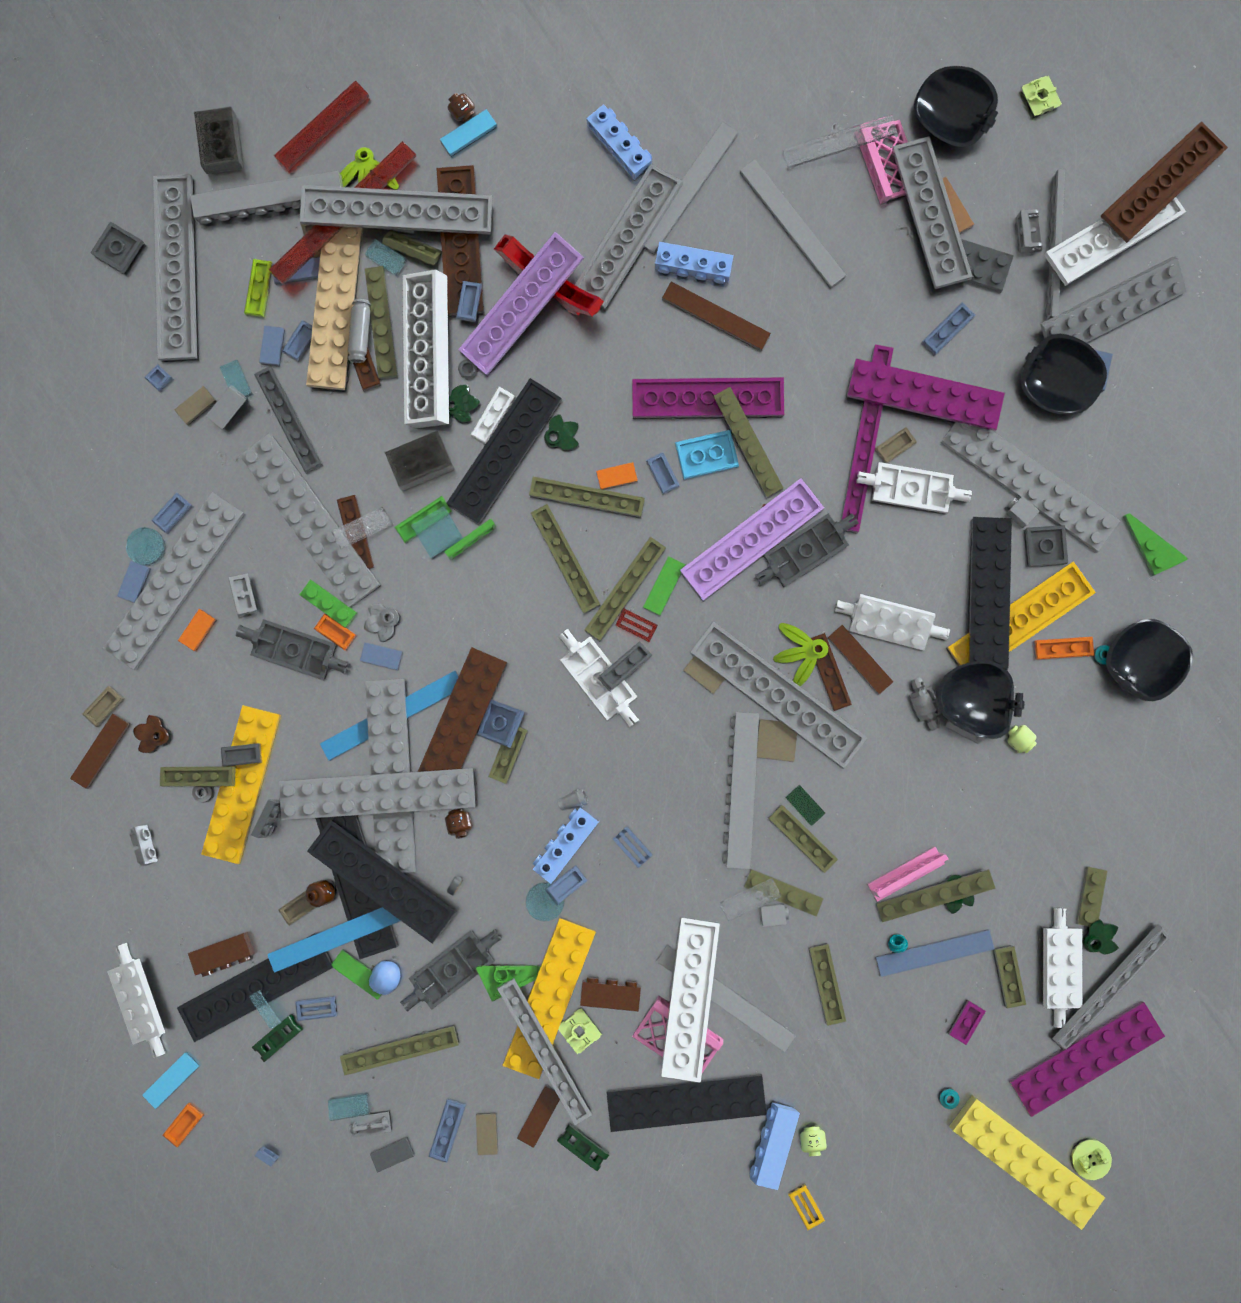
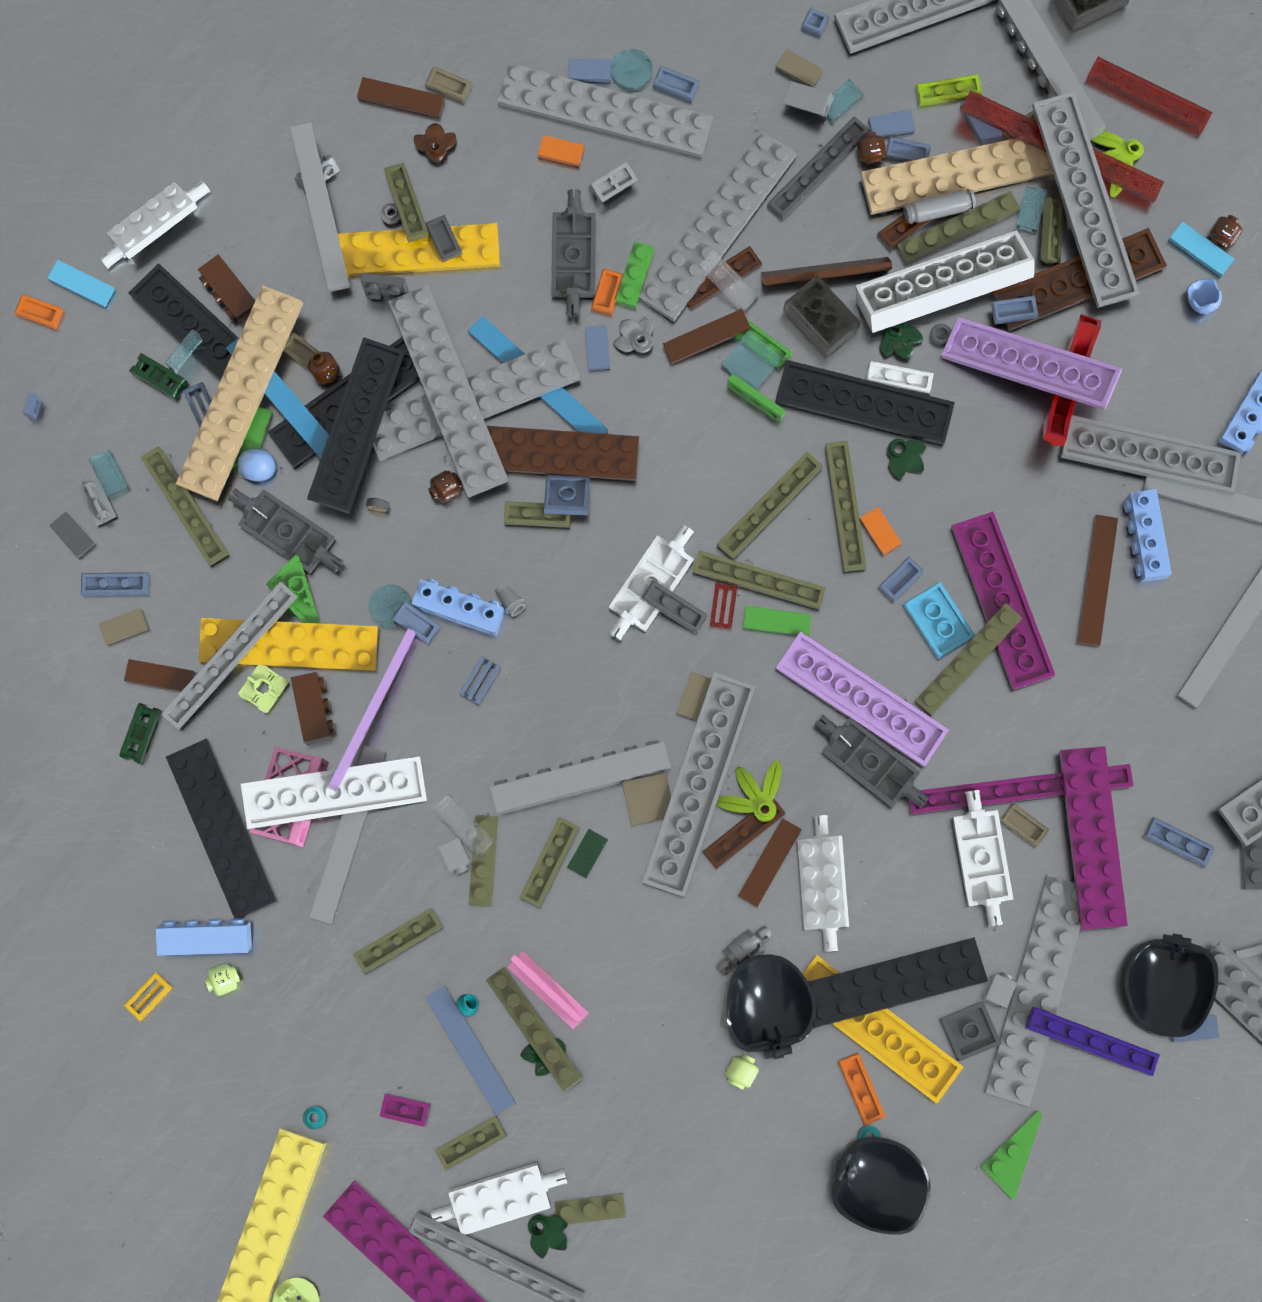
camera: 65 degrees right, 5 degrees down
none -> tan plate [176,285,304,501]
none -> light grey tile [290,123,350,292]
none -> lavender tile [329,629,415,792]
none -> reddish brown tile [663,309,751,364]
none -> reddish brown tile [761,257,892,285]
none -> reddish brown head [857,132,887,165]
none -> dark purple tile [1025,1007,1160,1076]
none -> light blue hair [1187,278,1222,314]

